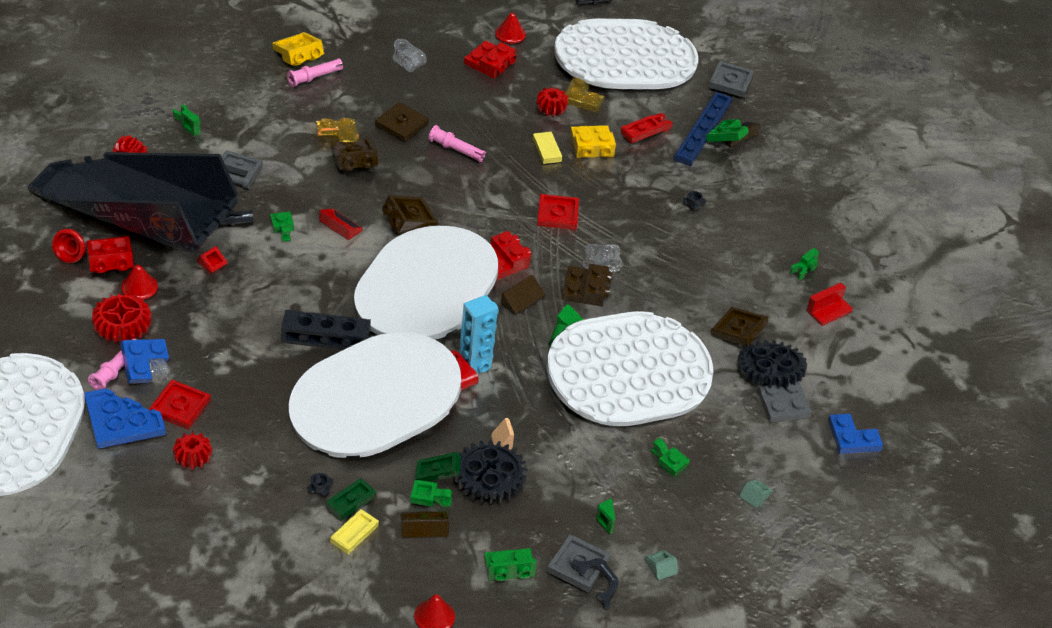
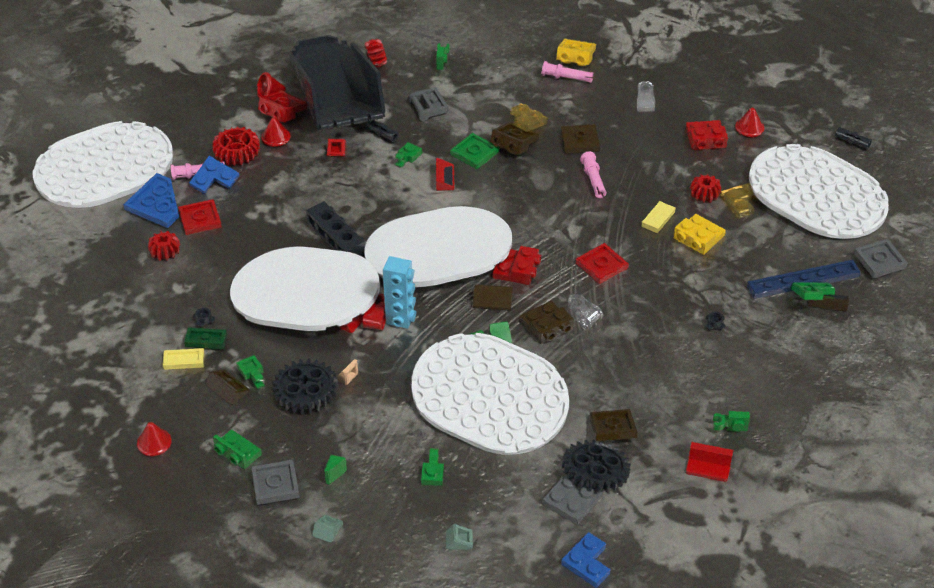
camera: 55 degrees right, 0 degrees up
clear tile [150,358,169,381] -> none
dark brown plate [382,195,439,234] -> none
dark green plate [415,451,461,482] -> none
black helmet [571,558,619,610] -> none
red hinge [620,113,673,144] -> none
none -> green tile [450,133,499,169]

